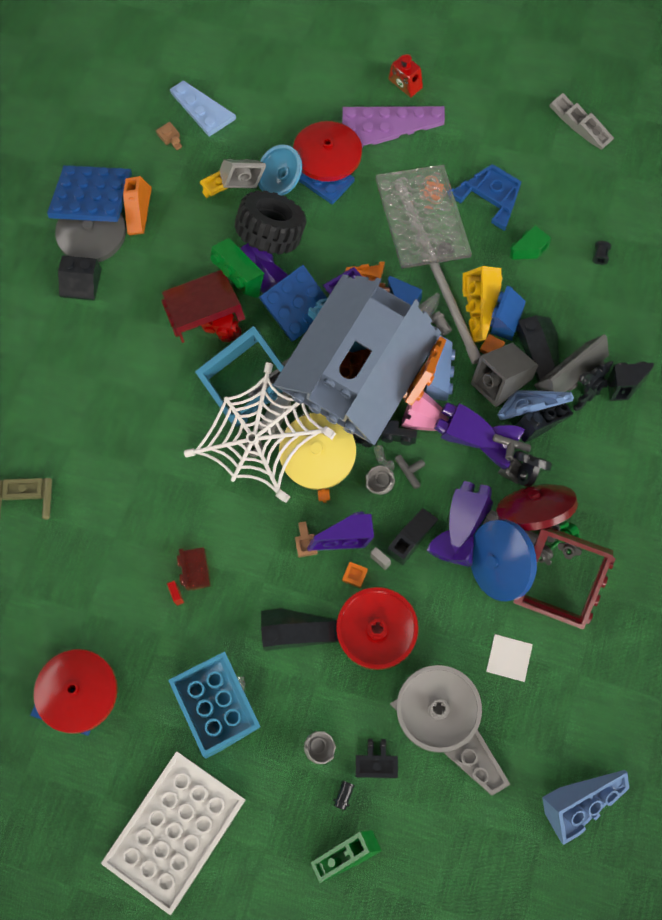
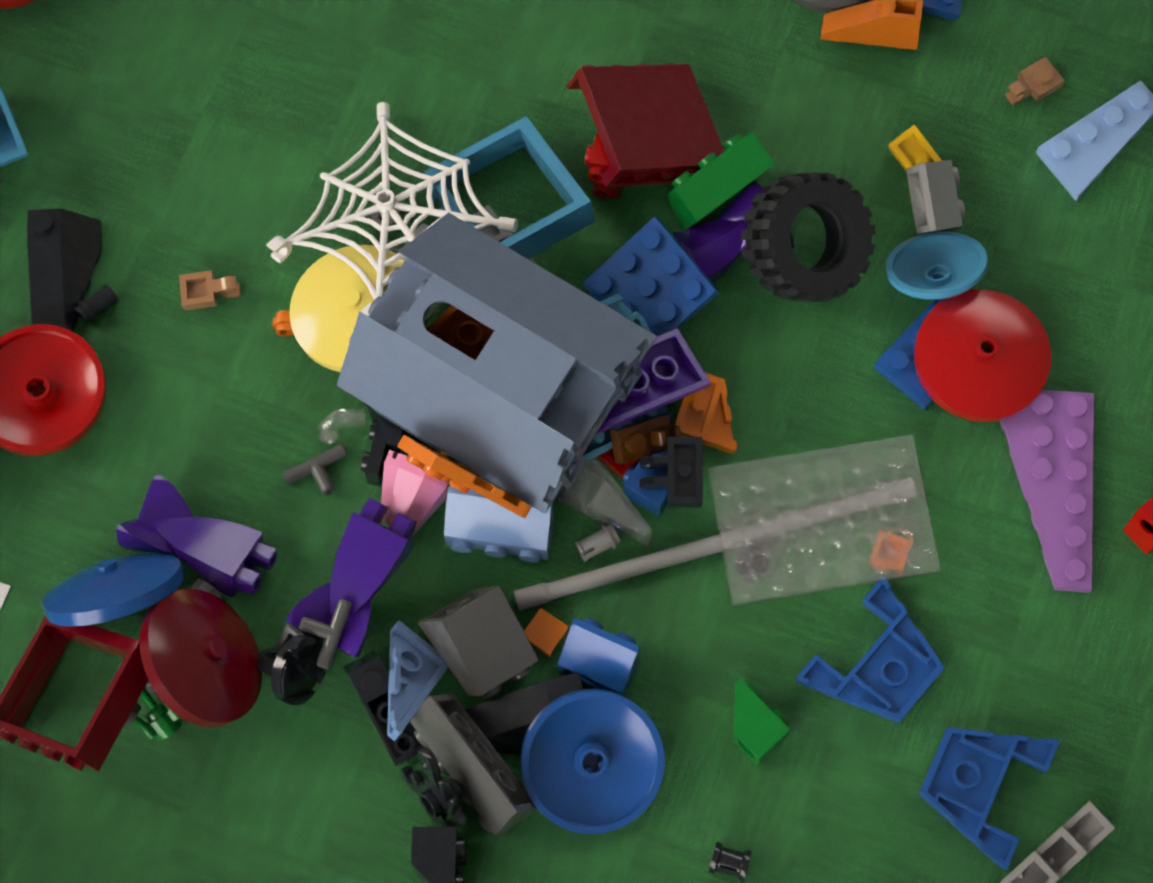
camera: 90 degrees right, 0 degrees up
red tile [167,581,184,606] -> none
clear red bracket [177,547,211,591] -> none
dark purple slope [307,512,374,551] -> none
orange tile [342,562,368,588] -> none
light grey hair [366,465,395,495] -> none
light grey tile [371,547,391,570] -> none
black slope [387,508,438,565] -> none
yellow wedge [462,266,502,343] -> none
none -> black pin [74,284,119,325]
none -> blue dish [520,689,665,834]
none -> black hinge [640,437,703,508]
none -> blue wing [918,727,1060,871]

